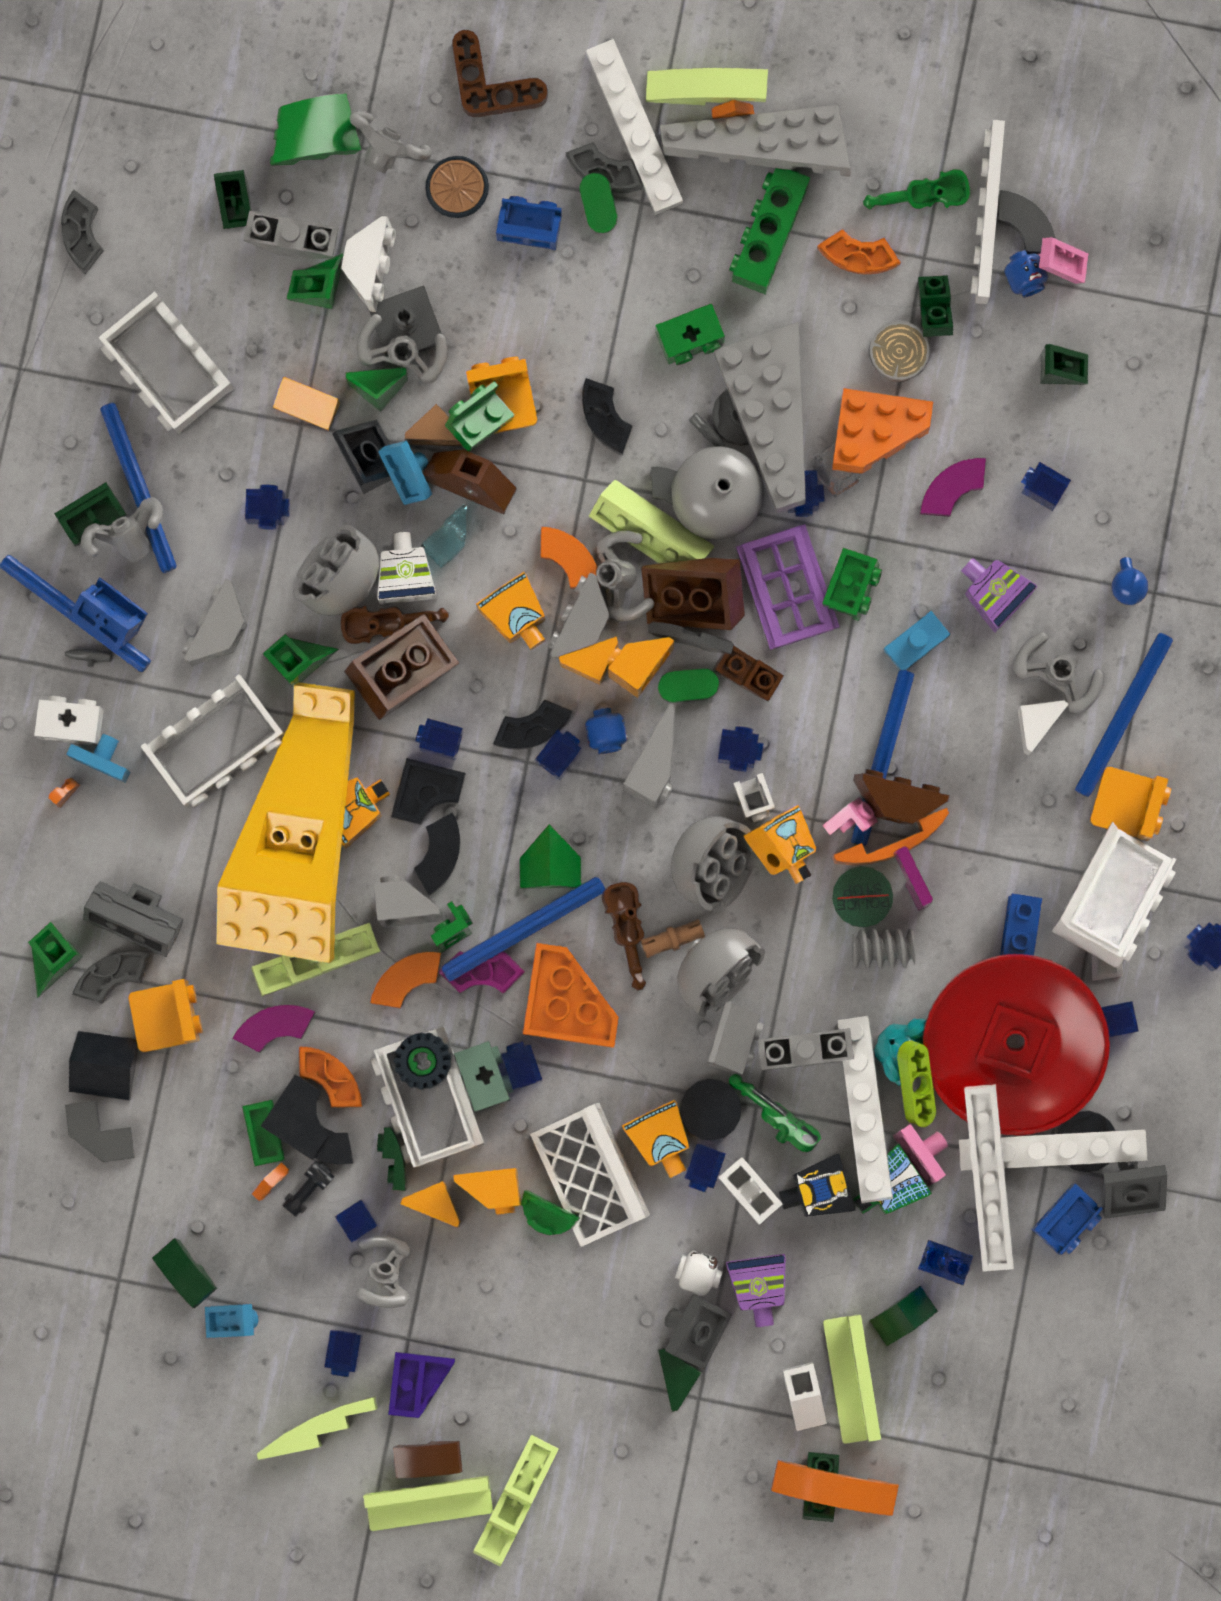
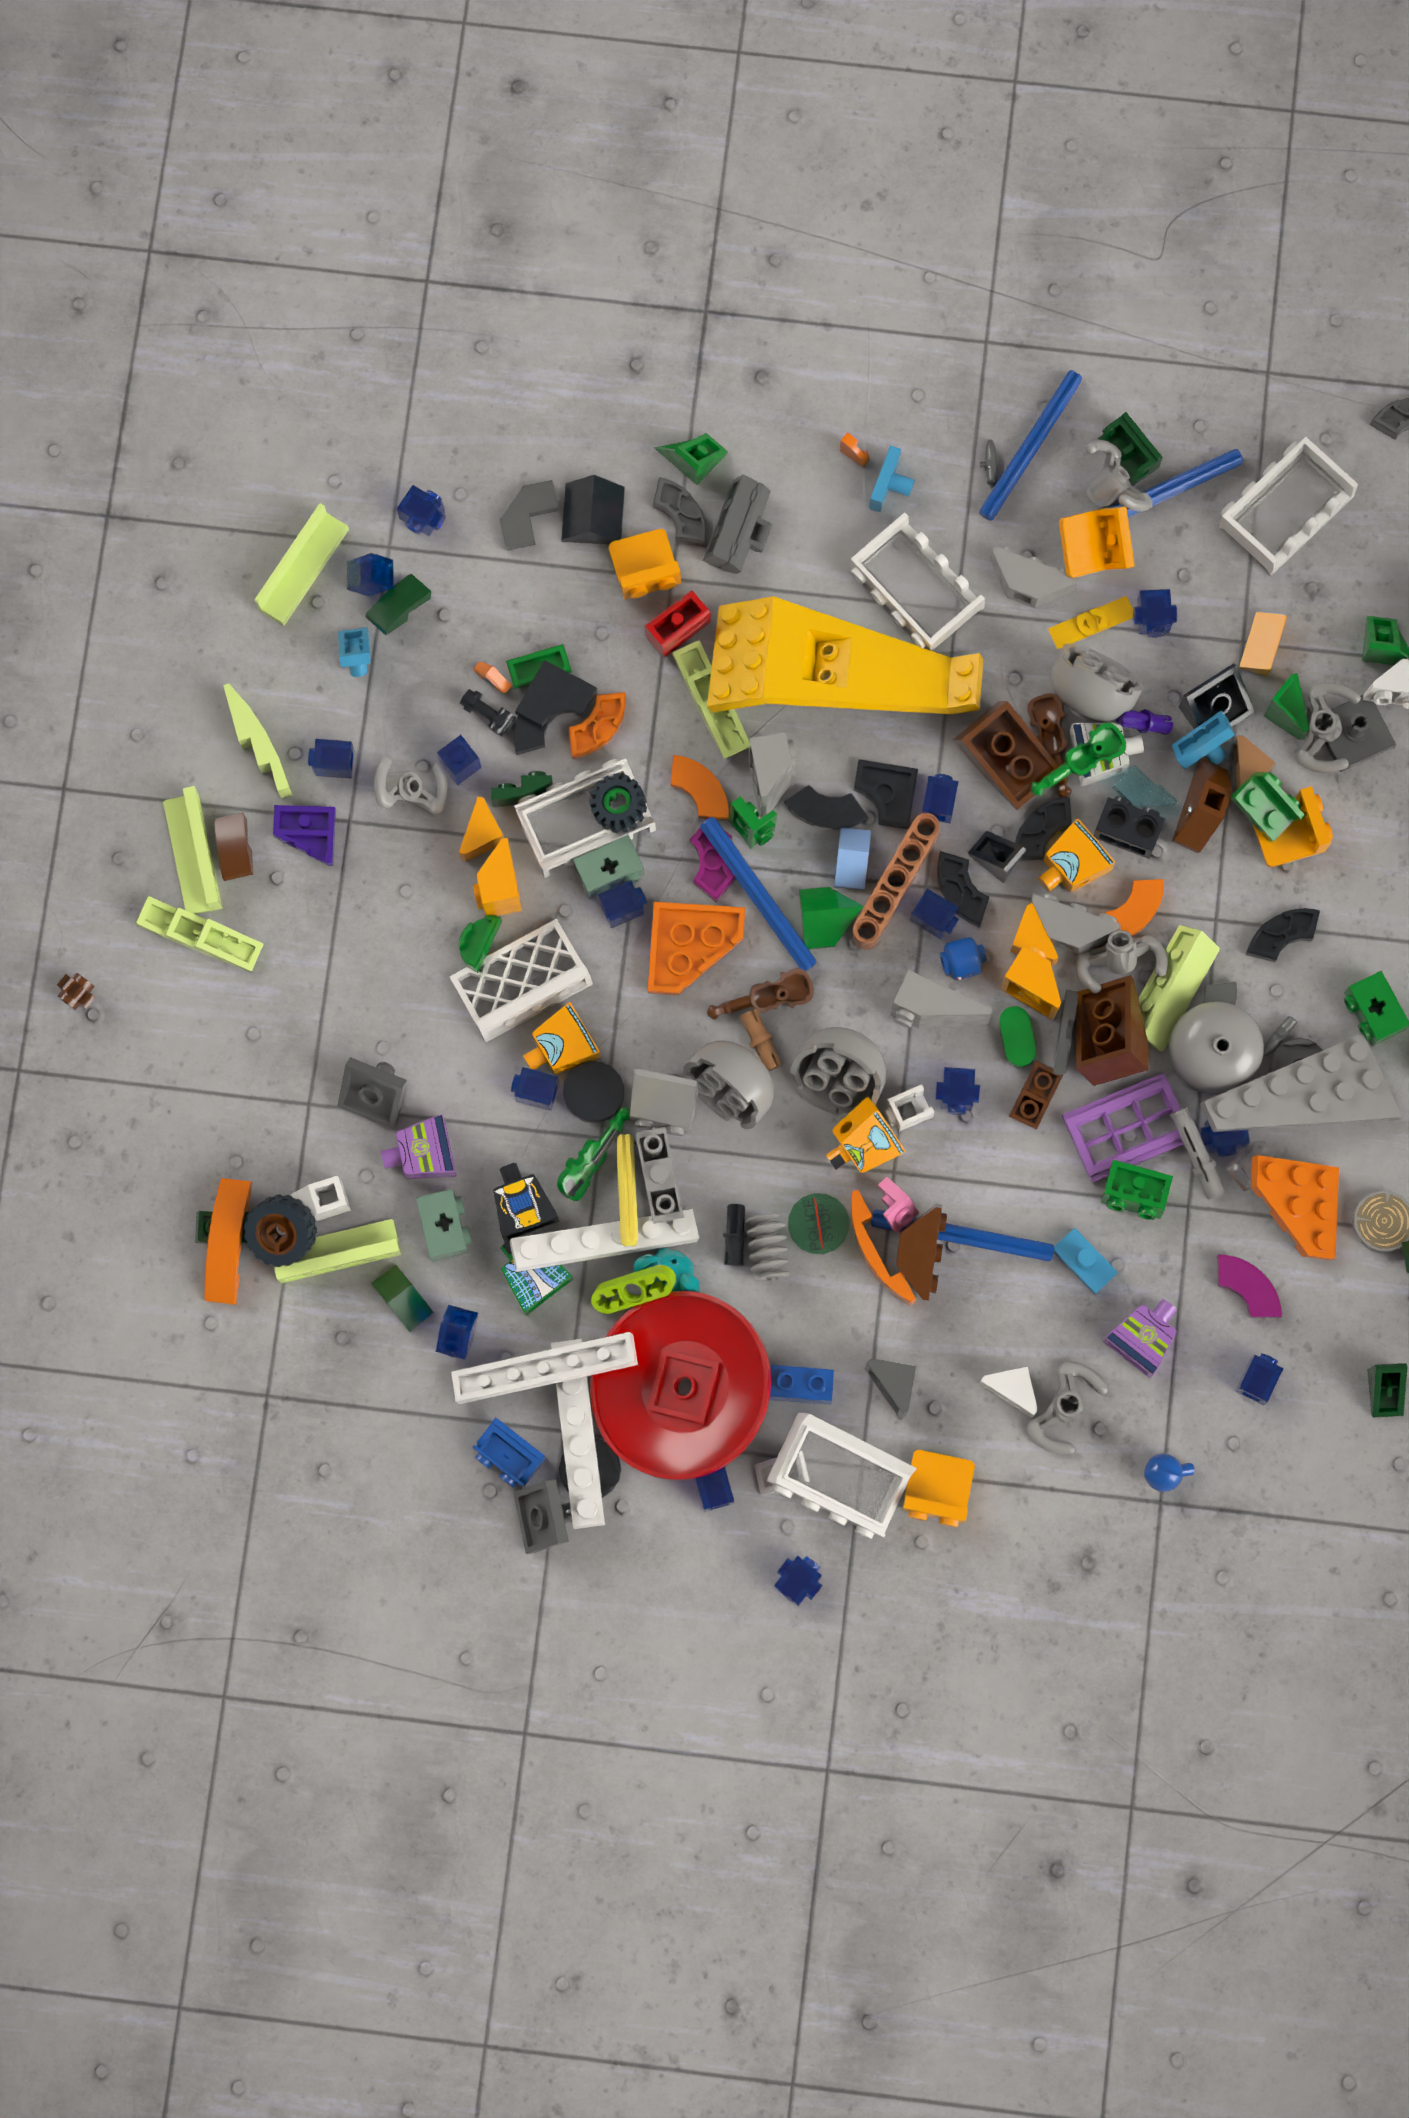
camera: 85 degrees right, 5 degrees down
white brick [34,696,104,746] -> none
blue hinge [71,577,148,650] -> none
magenta tile [232,1005,316,1053] -> none
green slope [262,634,339,689] -> none
light orange torso [342,777,390,849] -> none
dark green slope [658,1348,701,1412] -> none
white head [675,1250,723,1296] -> none
white brick [718,1157,782,1225] -> none
bright pink tile [893,1124,948,1186] -> none
magenta tile [894,846,933,911] -> none
blue axle [1075,633,1173,797] -> none
none -> black wheel [244,1194,317,1267]
none -> yellowish green panel [255,503,349,626]
none -> clear blue brick [347,553,394,597]
none -> clear blue brick [397,485,446,536]
none -> sand green brick [416,1189,472,1262]
none -> light yellow axle [616,1134,638,1247]
none -> red brick [644,590,711,658]
none -> black axle [723,1204,747,1266]
none -> light blue slope [834,828,871,891]
none -> nougat beam [852,813,940,950]
none -> dark grey slope [865,1358,916,1420]
none -> black slope [968,831,1026,883]
none -> black tile [1015,797,1072,861]
none -> green piece [1031,723,1126,796]
none -> yellow piece [1048,596,1137,650]
none -> light orange bracket [1059,507,1135,578]
none -> black brick [1093,797,1165,859]
none -> dark purple axle [1116,709,1173,735]
none -> light grey pin [1170,1107,1226,1200]

